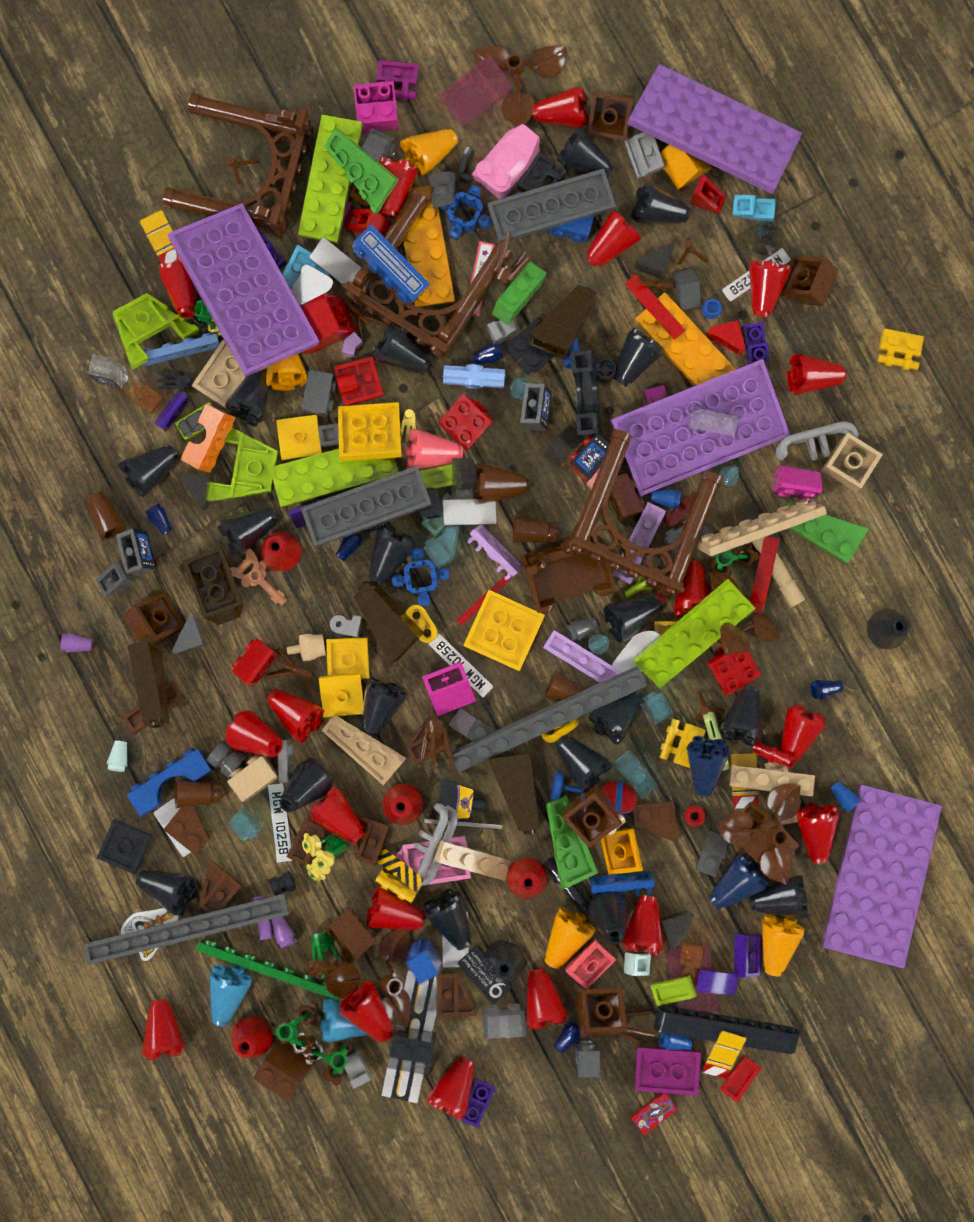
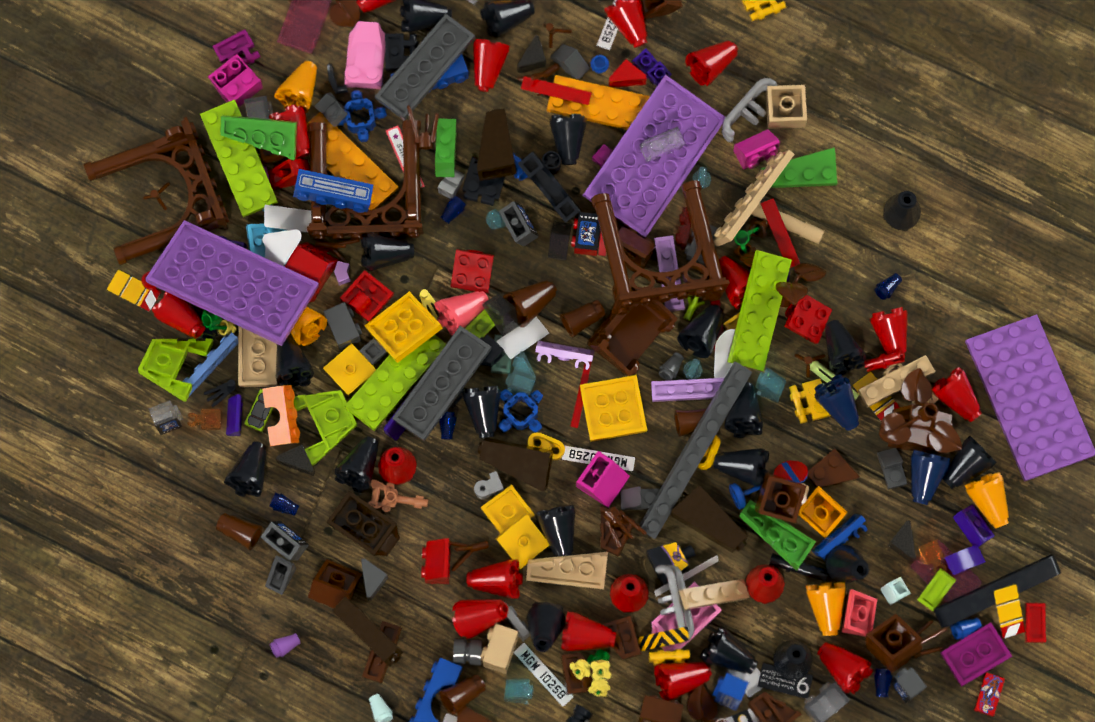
camera: 30 degrees left, 10 degrees down
tan piece [287,634,326,661] -> none
light blue piece [443,364,505,389] -> none
clear light blue slope [613,750,657,799] -> none
red cone [621,895,664,956] -> none
blue cone [651,489,682,509] -> none
red plate [684,806,705,827] -> none
blue cone [830,781,860,812] -> none

